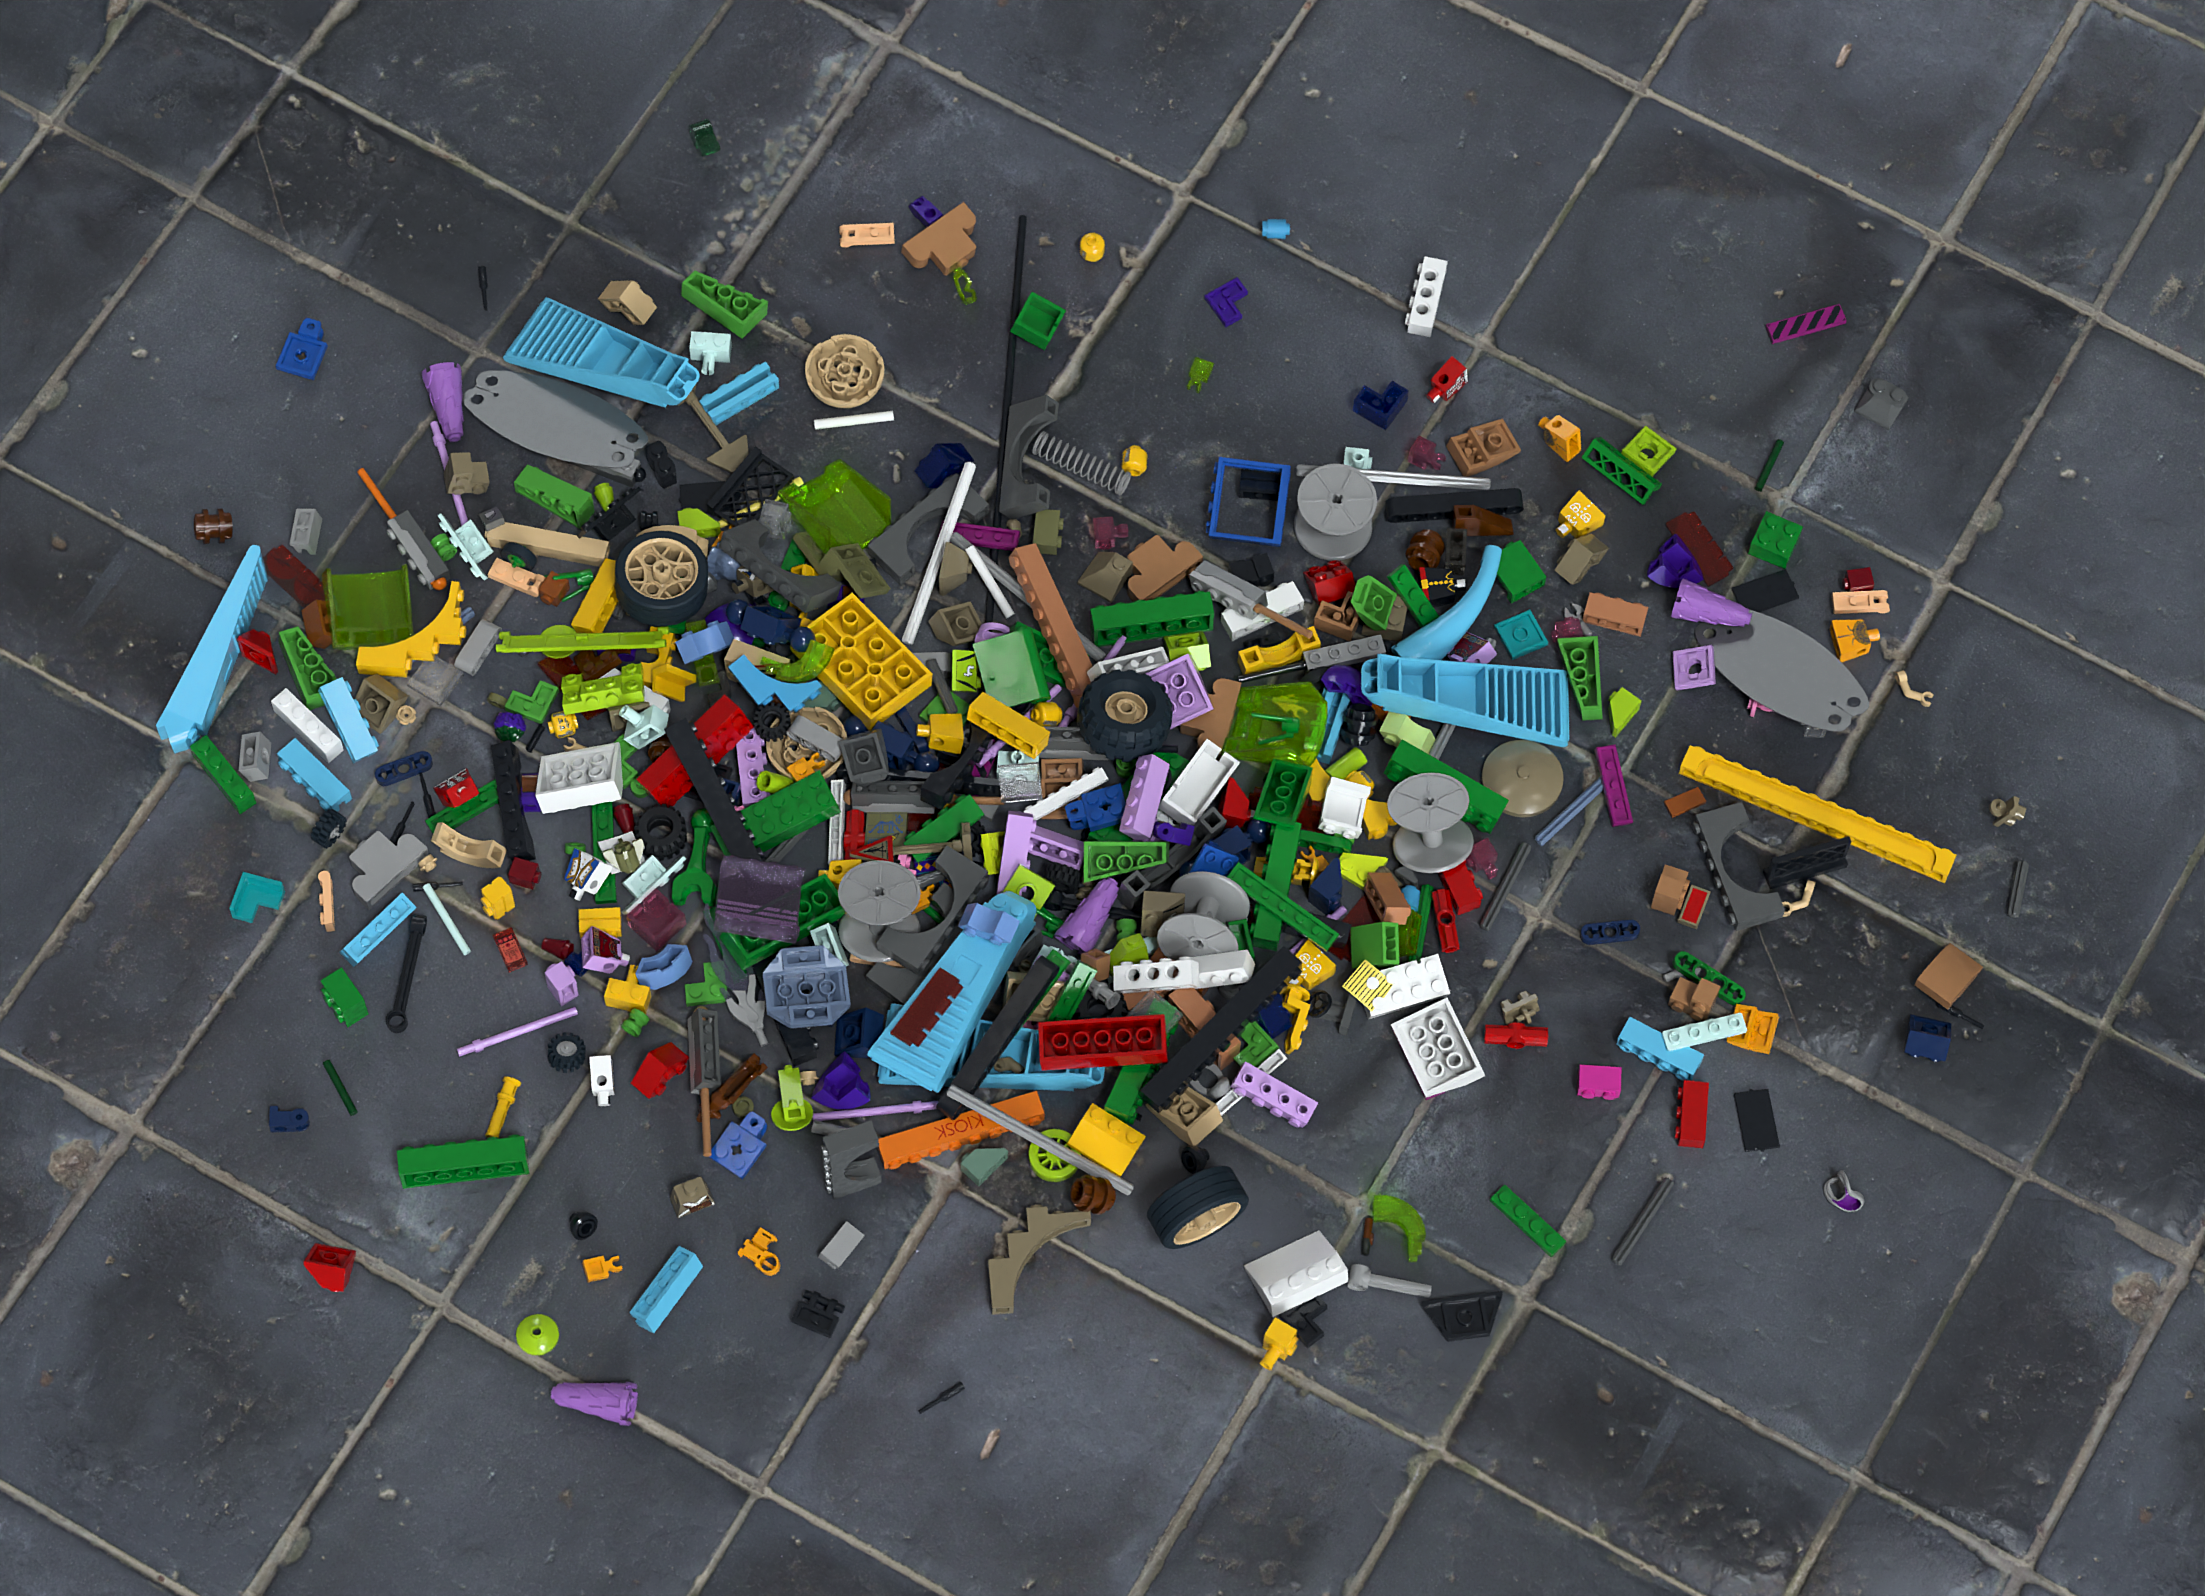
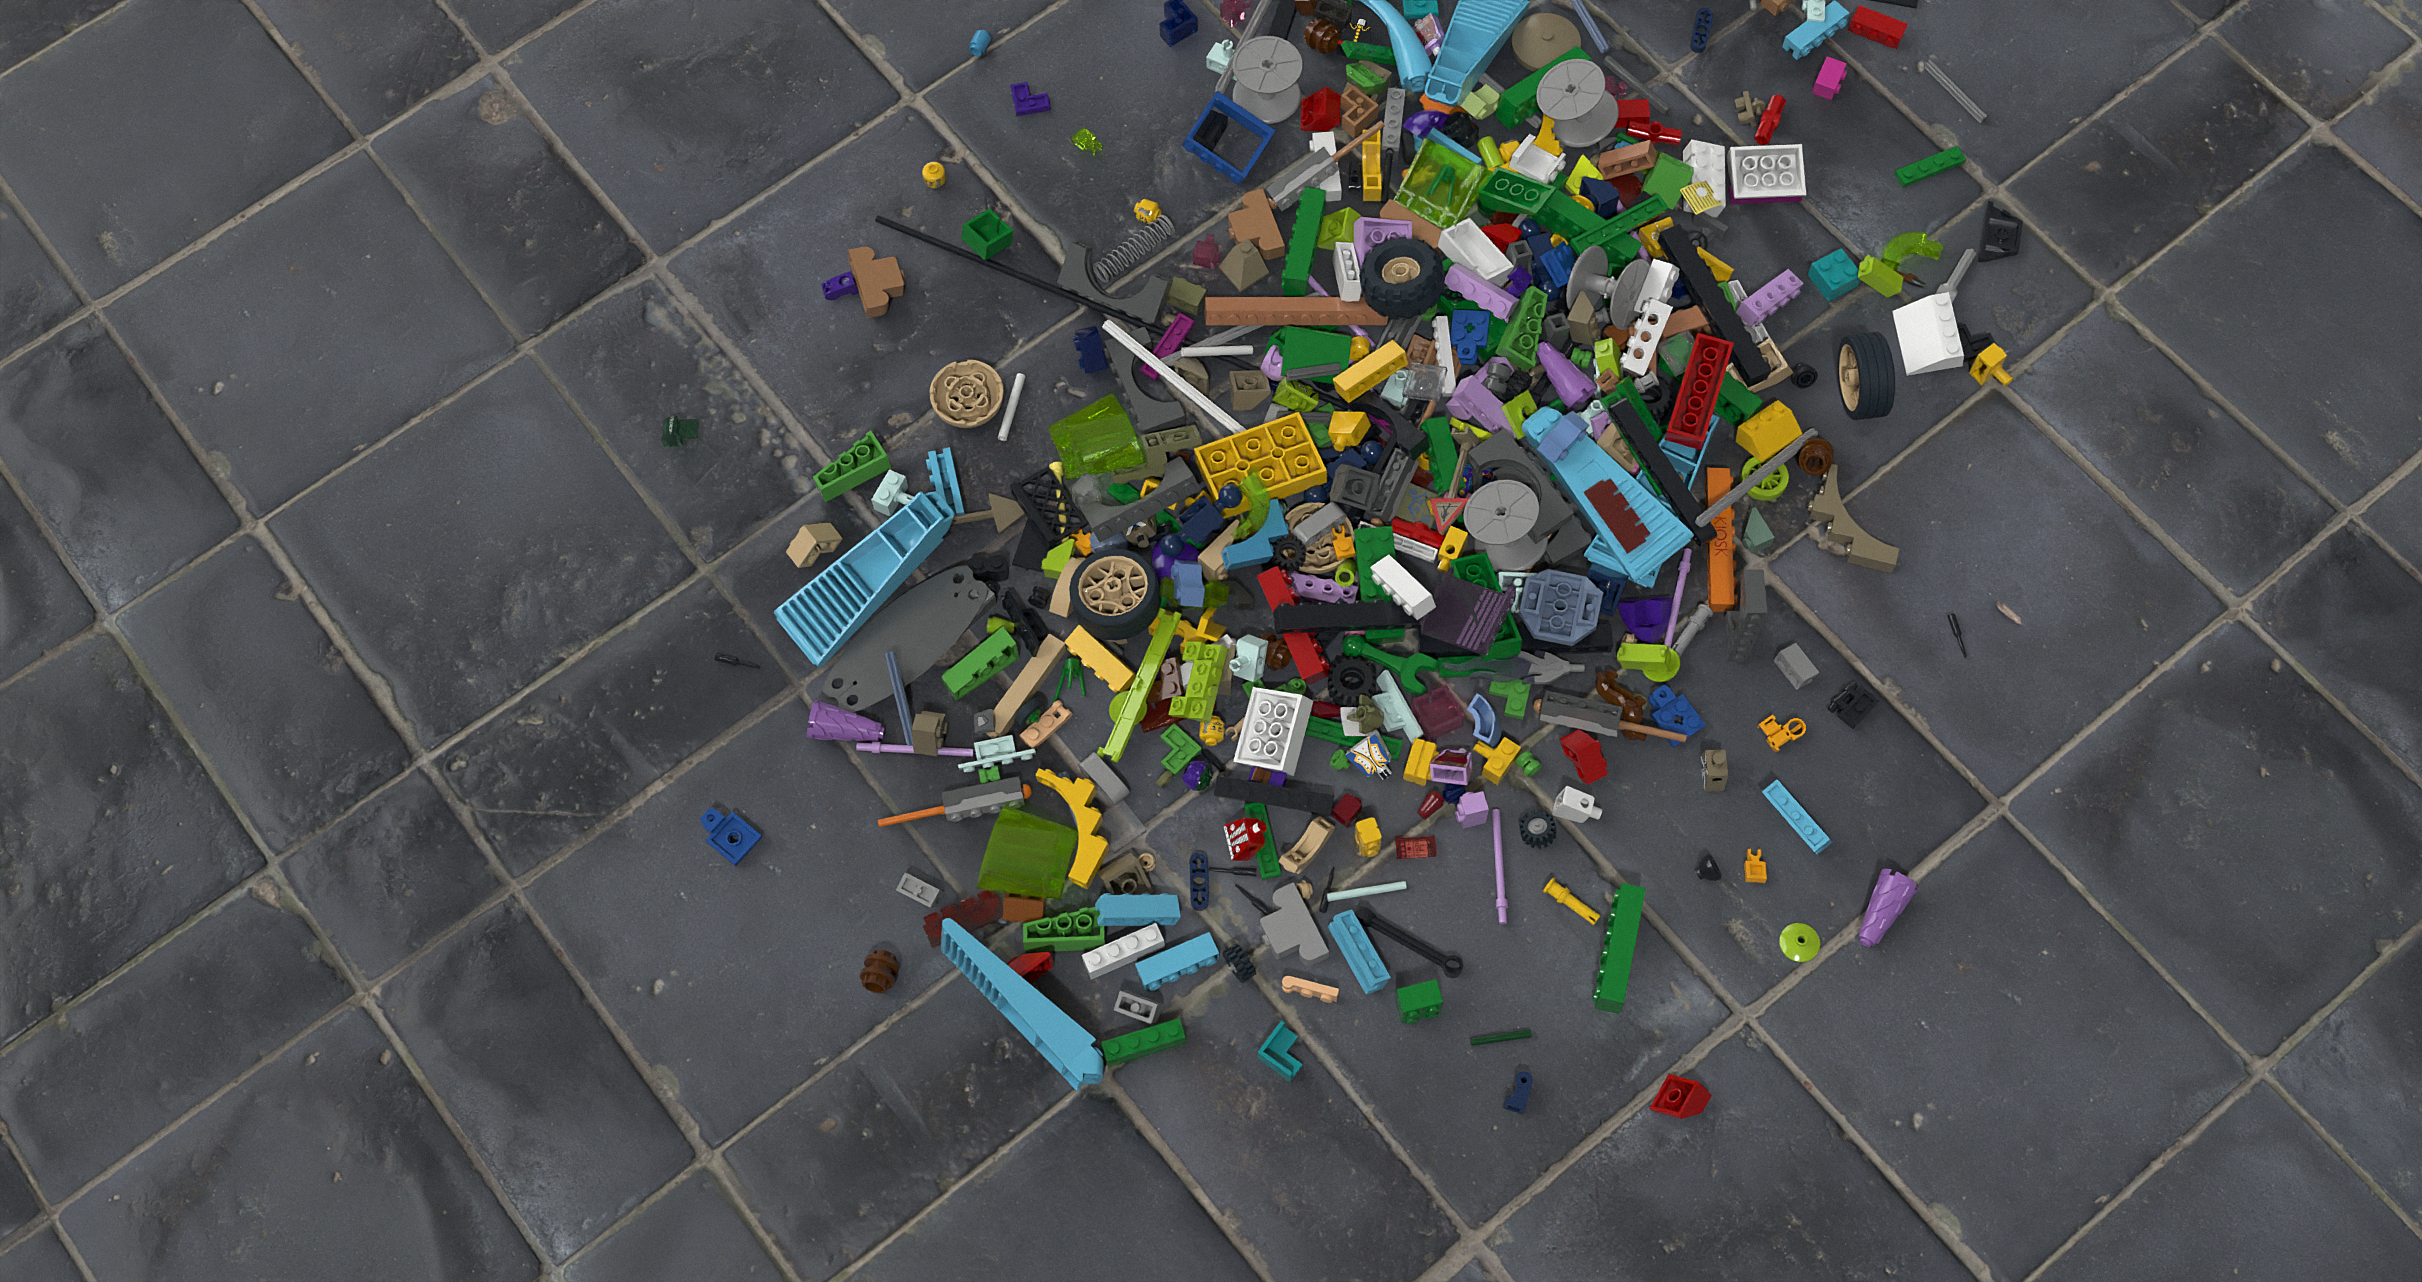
camera: 65 degrees left, 0 degrees up
dark orange brick [538,571,570,607] -> none
light nougat plate [839,223,894,248] -> none
clear neon green helmet [953,267,977,305] -> none
black brick [1228,553,1275,587] -> none
none -> sand blue axle [885,651,913,746]
none -> dark grey axle [1286,363,1341,381]
none -> white brick [1370,555,1436,620]
none -> dark grey wheel [1483,363,1512,395]
none -> teal brick [1807,248,1860,302]
none -> lime brick [1858,255,1903,298]

